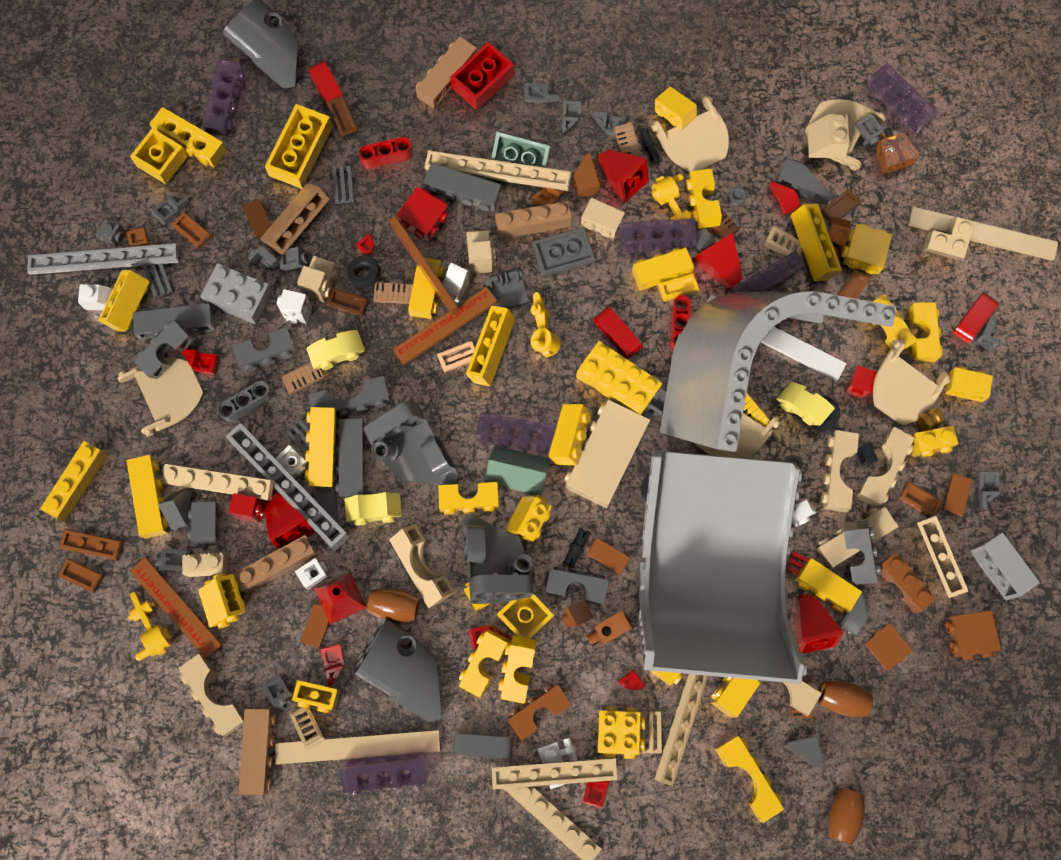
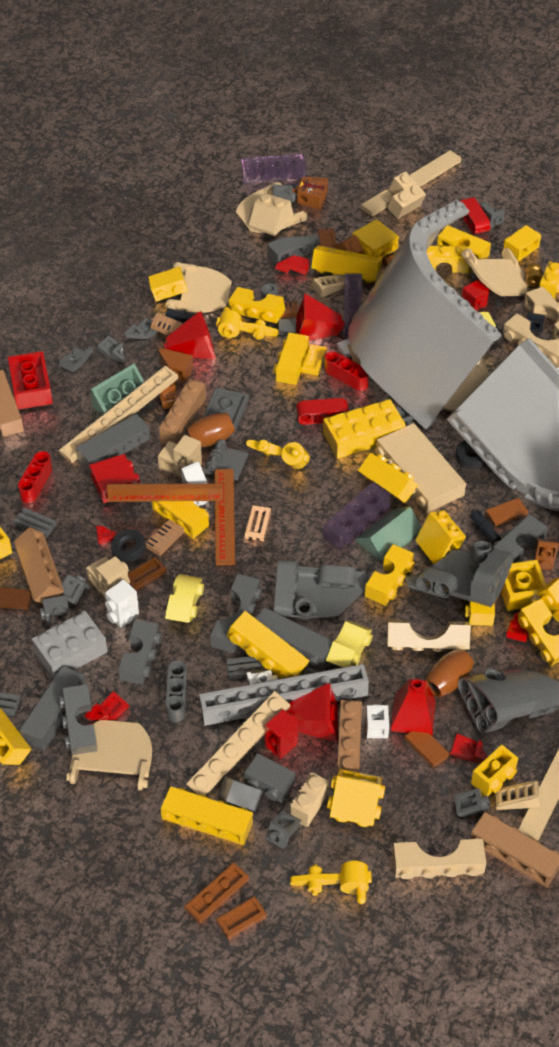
camera: 55 degrees left, 25 degrees down
yellow brick [40,441,107,522] -> none
dark orange tile [129,557,223,659] -> none
medium nougat tile [281,363,324,395] -> none
yellow brick [466,306,516,387] -> none
tan brick [581,198,625,238] -> none
clear purple brick [620,218,696,253] -> none
none -> dark orange piece [187,413,235,448]

